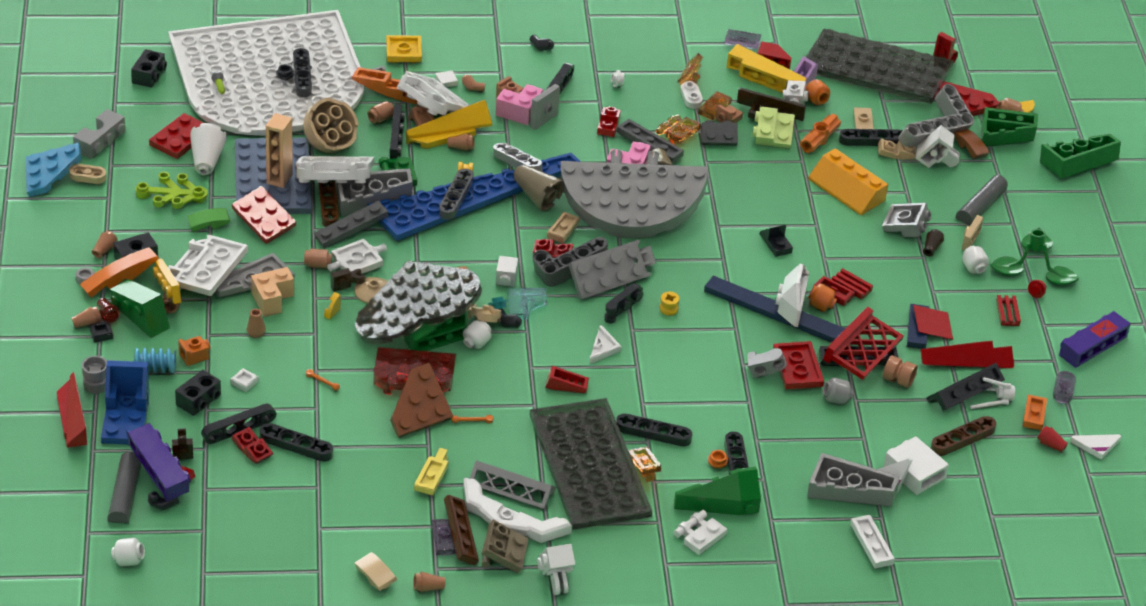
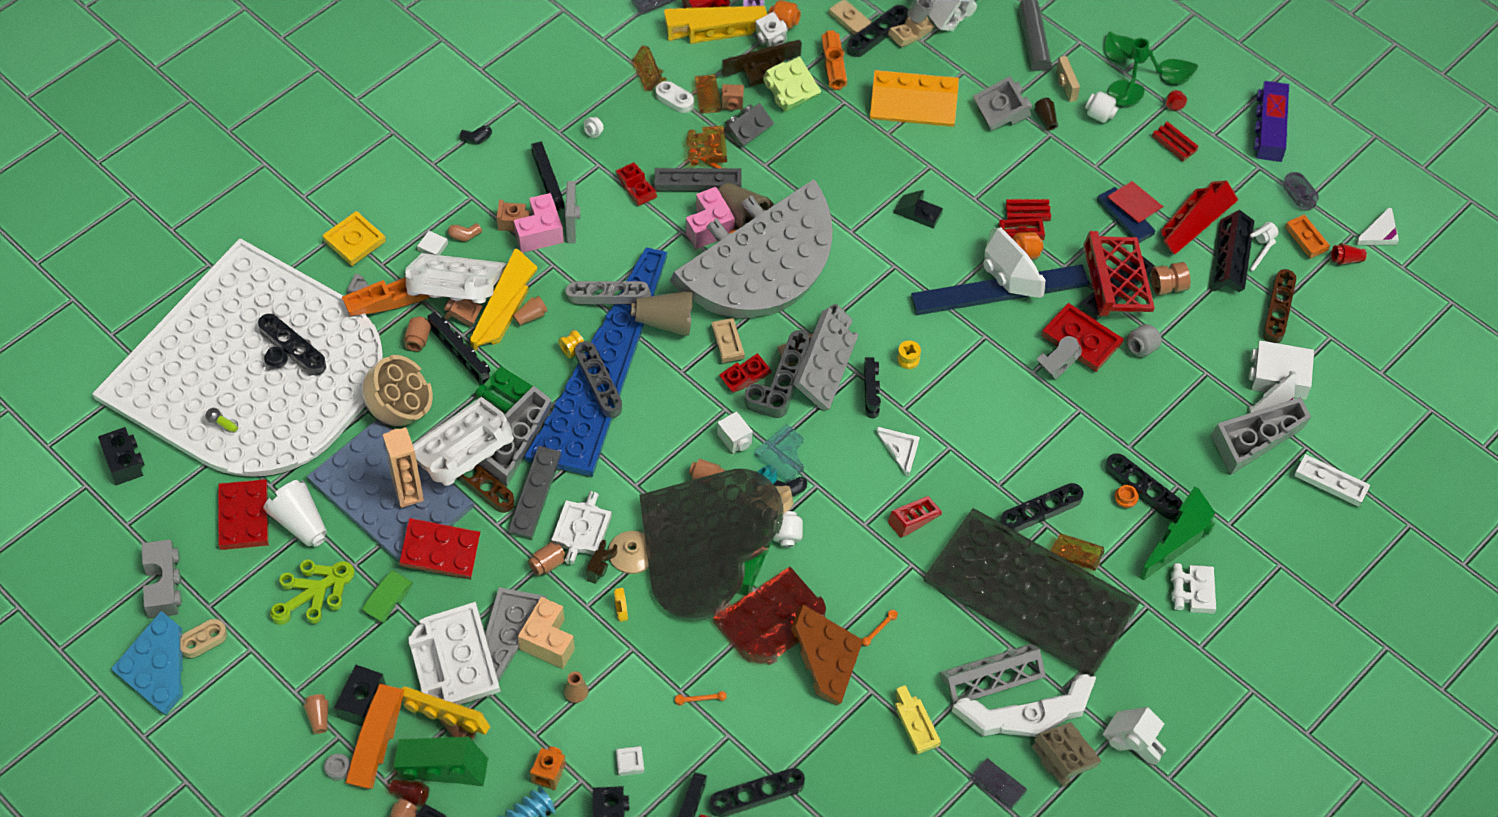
camera: 40 degrees left, 15 degrees up
reddish brown tile [444,495,479,566] -> none

